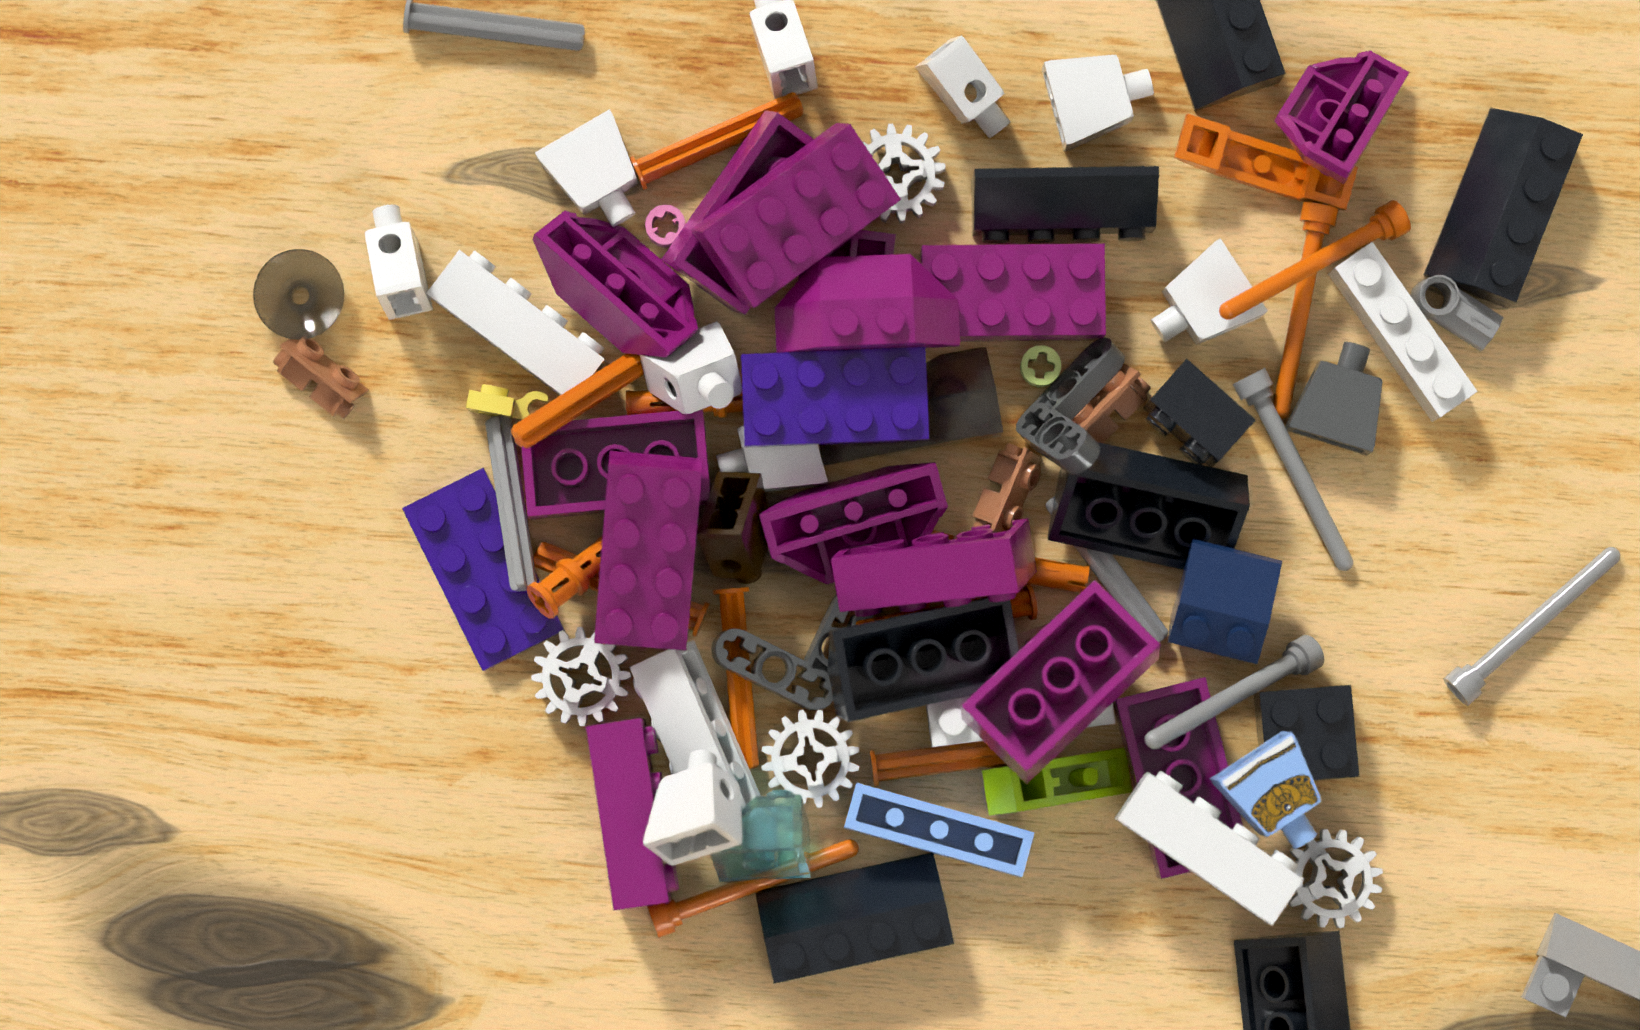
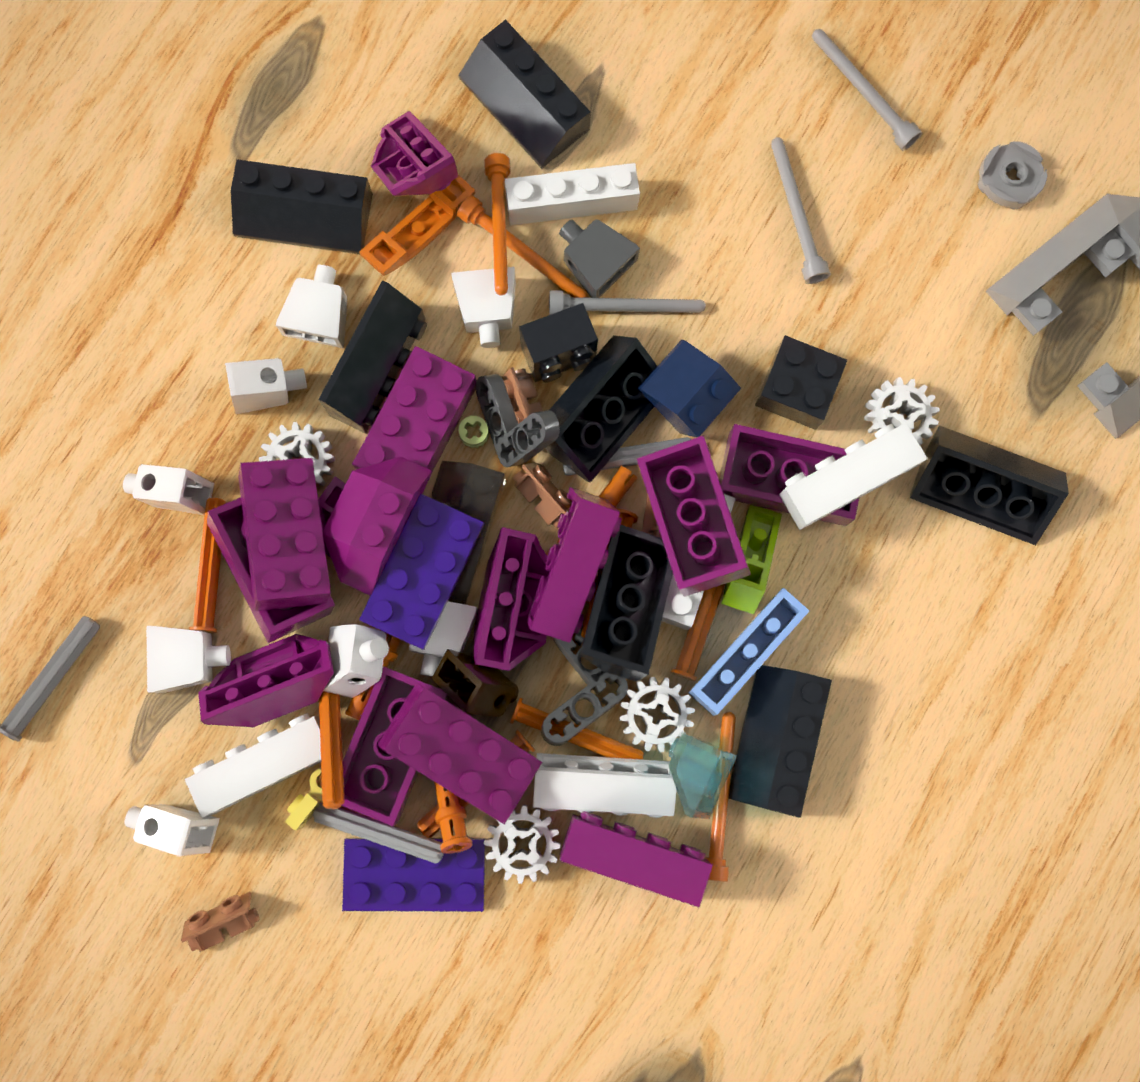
camera: 70 degrees left, 5 degrees down
clear smoke dish [253,249,345,340] -> none
white torso [643,750,742,866] -> none
bright pink bush [645,204,686,248] -> none
light grey piece [1145,635,1324,749] -> none
torso [1210,731,1321,849] -> none
light grey piece [1410,275,1503,351] -> none

